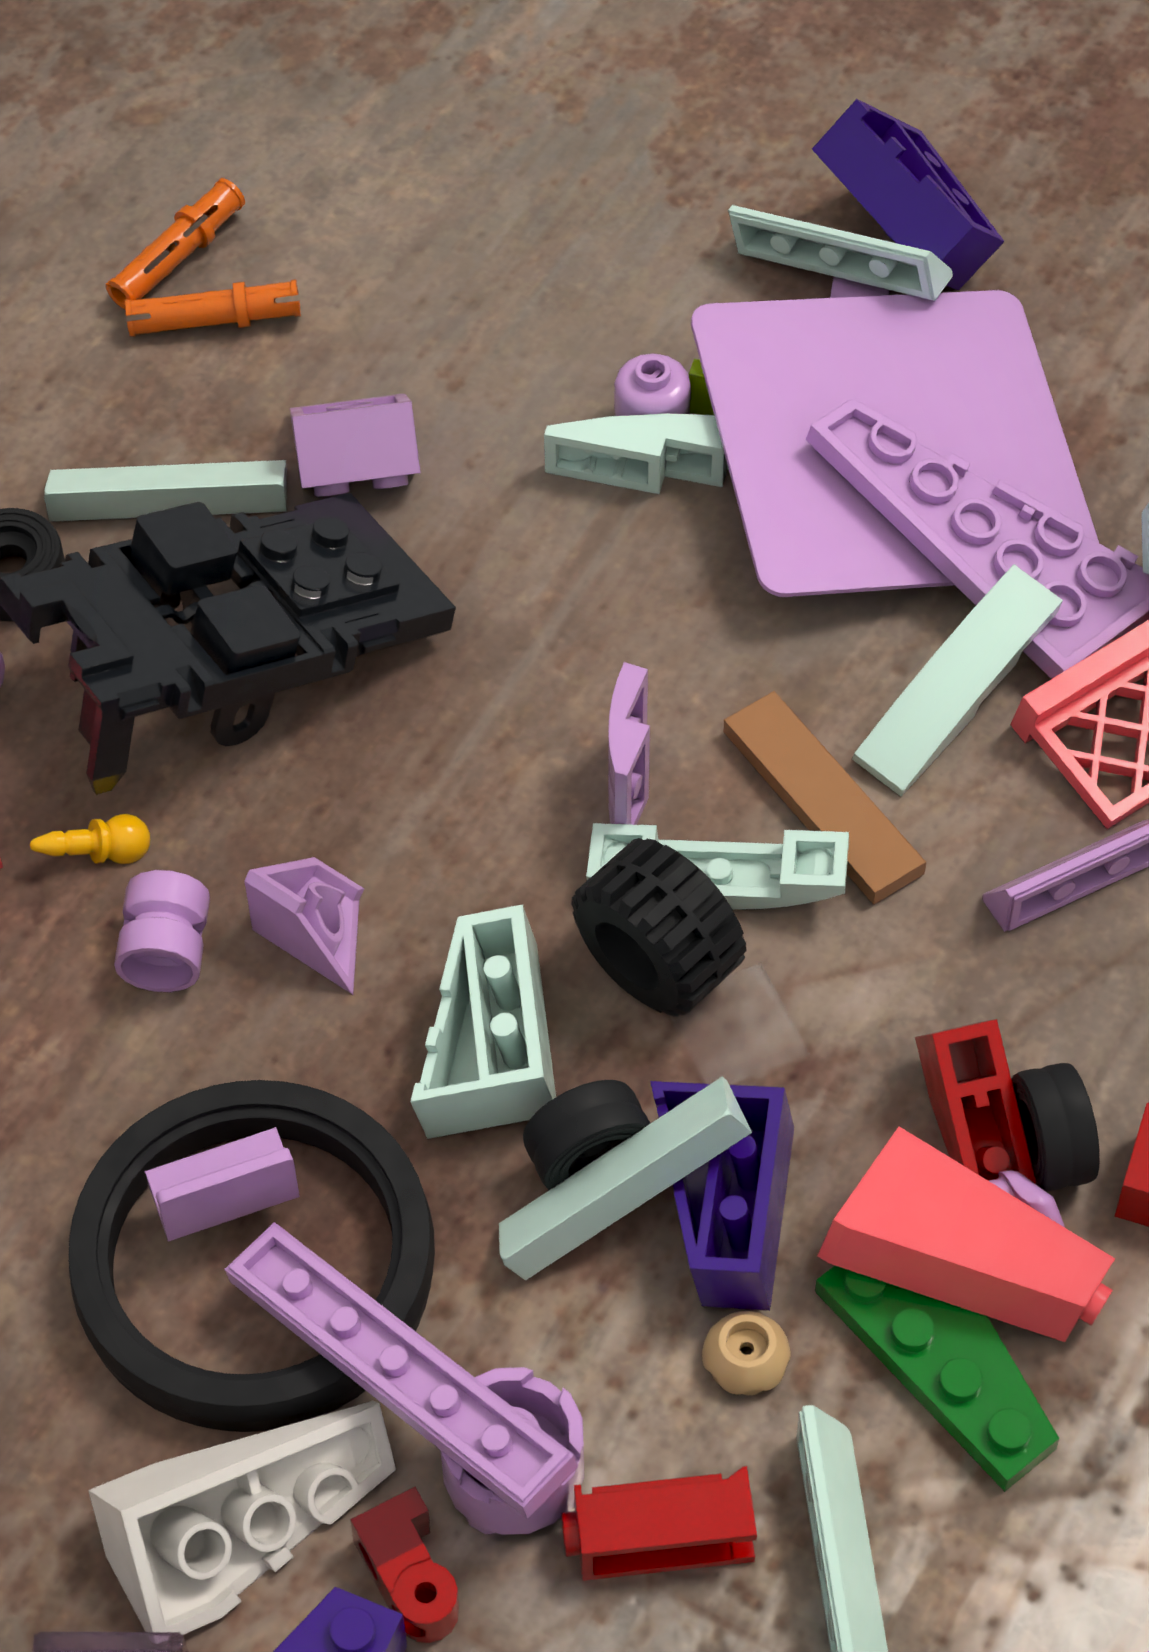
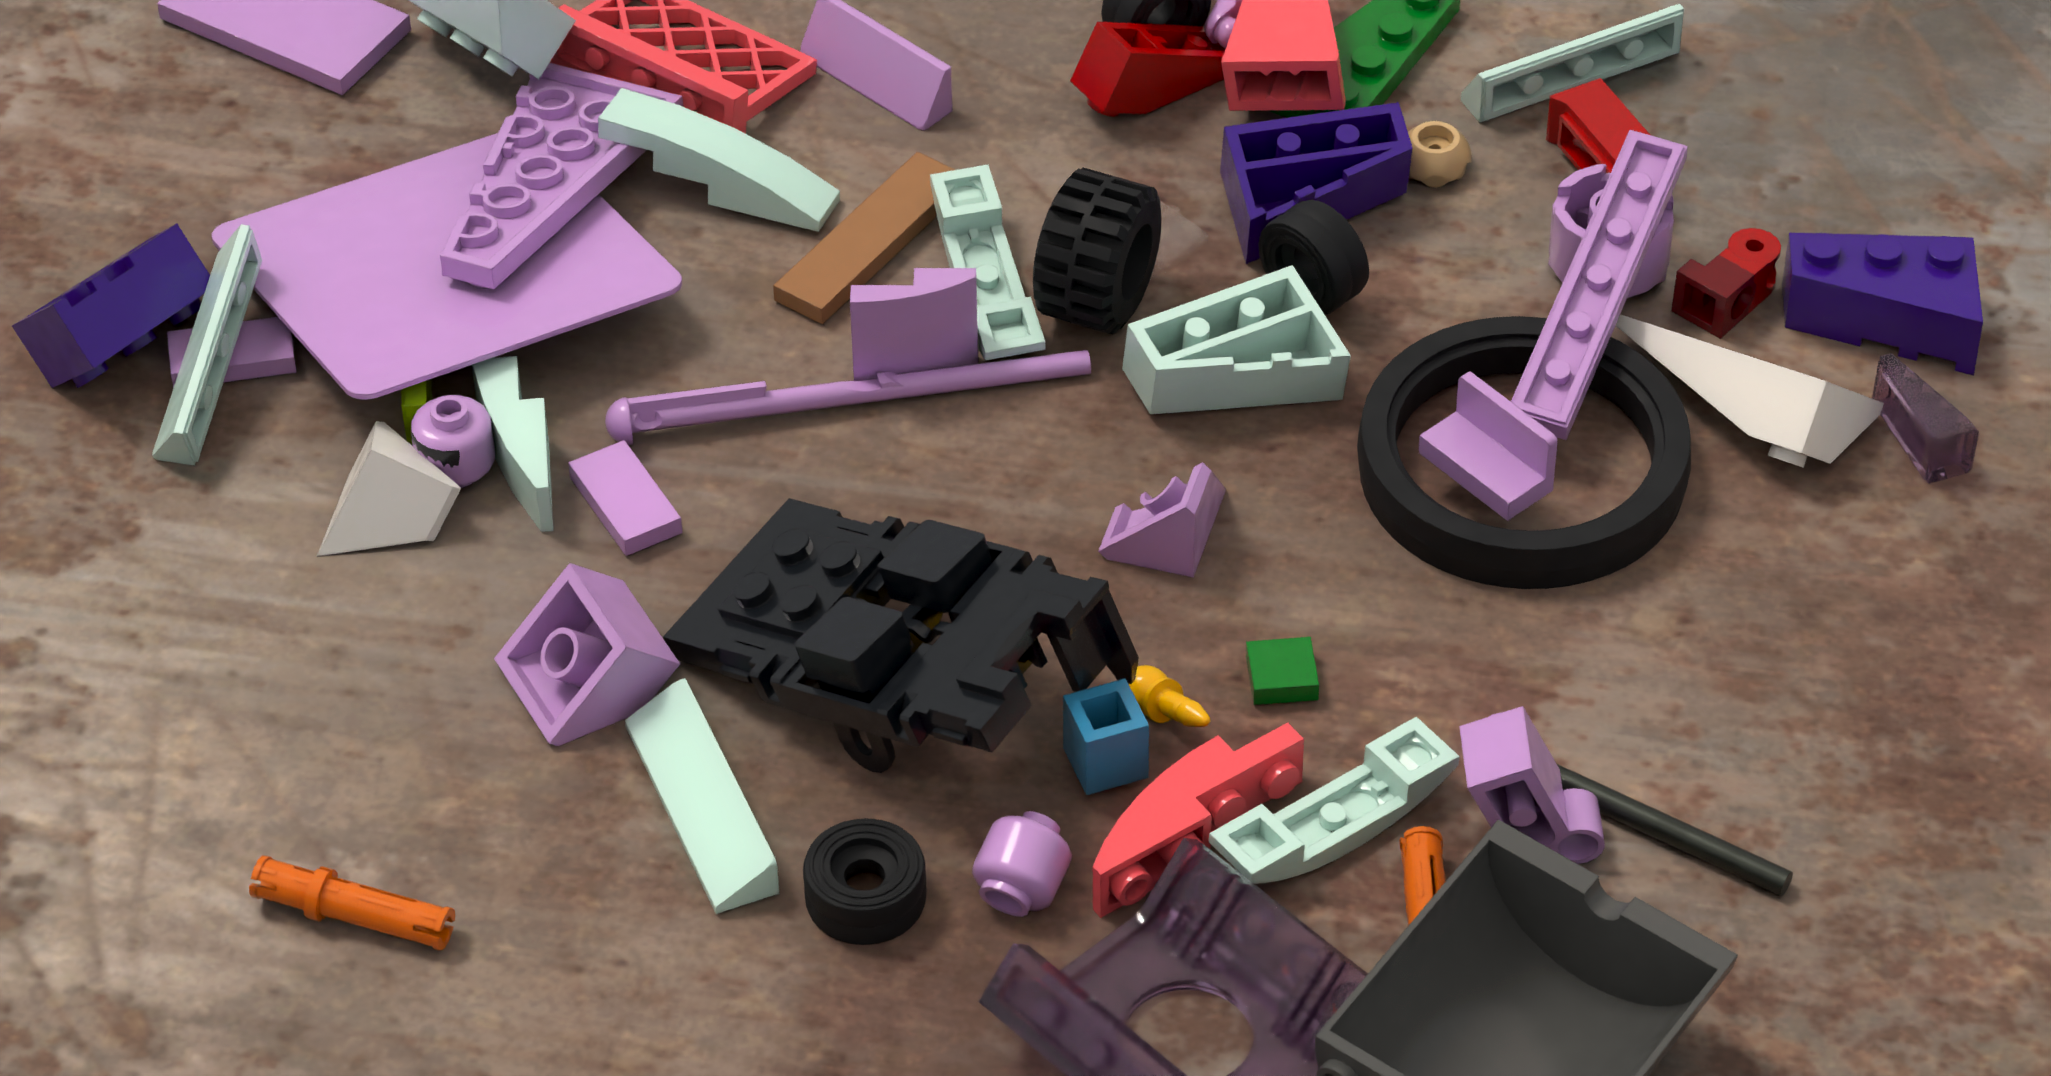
camera: 110 degrees left, 10 degrees down
lavender wheel [114,870,210,992] -> none
orange pin [125,279,301,337] -> none
light aqua slope [499,1076,752,1280] -> none
none -> white slope [317,421,461,557]
none -> lavender tile [568,440,682,556]
none -> lavender bar [605,350,1091,445]
none -> dark azure brick [1063,678,1149,795]
none -> green tile [1246,637,1319,705]

